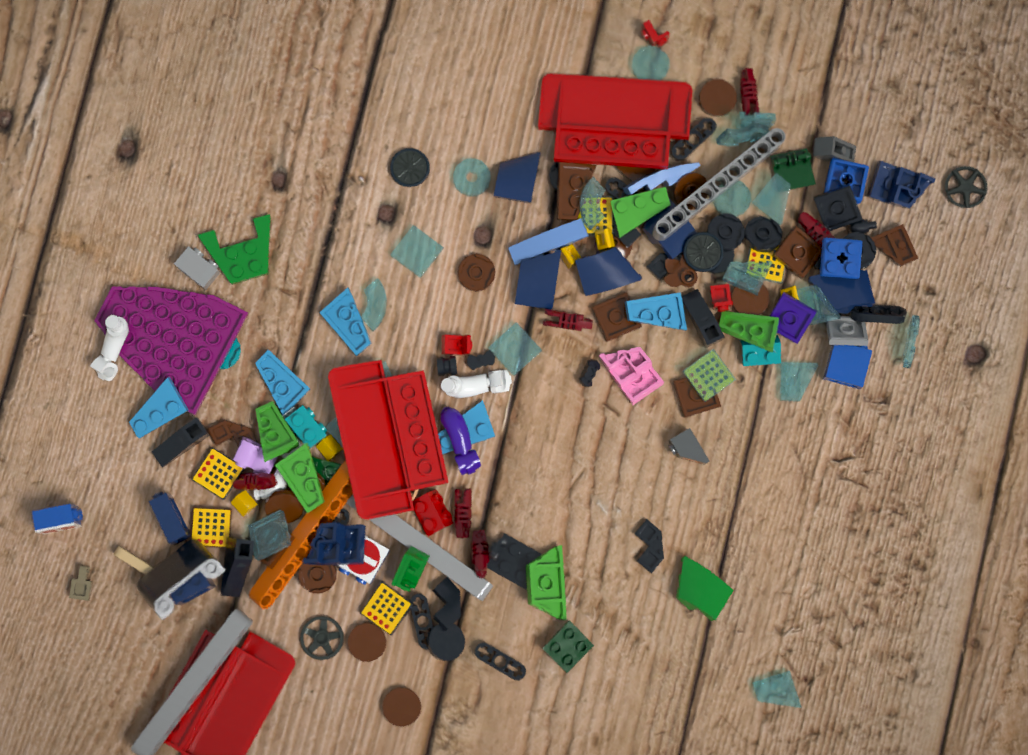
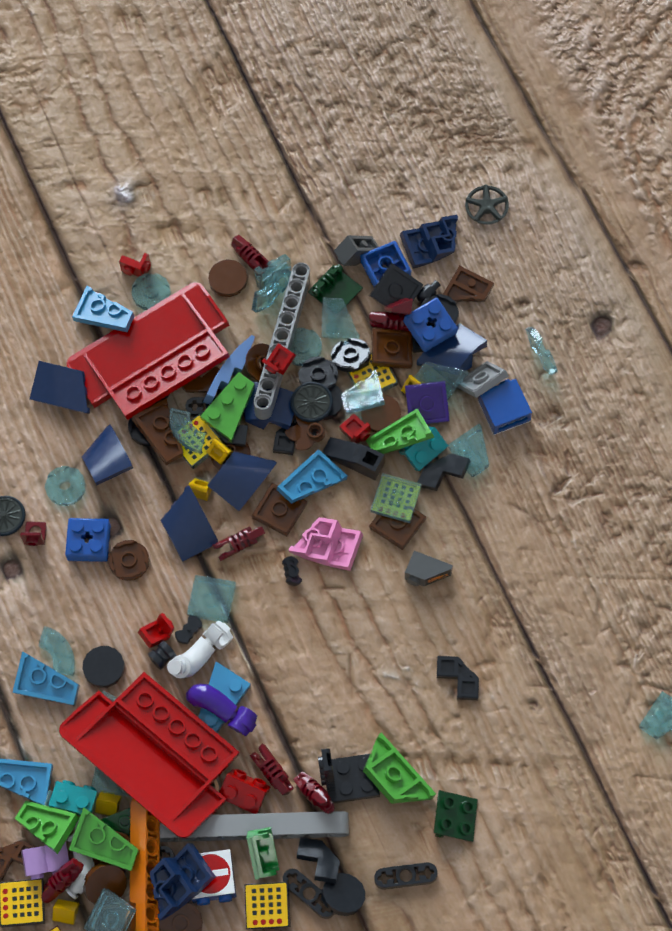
camera: 30 degrees left, 15 degrees down
clear light blue tile [390,225,444,278] -> none
medium blue slope [508,218,589,265] -> none
black beam [671,118,716,161] -> none
green slope [676,556,734,621] -> none
black beam [850,305,907,324] -> none
none -> dark red bracket [20,522,46,546]
none -> dark blue slope [29,361,90,414]
none -> blue brick [65,518,111,562]
none -> wing [72,286,135,332]
none -> black tile [82,646,125,688]
none -> red bracket [262,343,296,375]
none -> dark red slope [384,298,413,314]
none -> black tile [417,453,471,491]

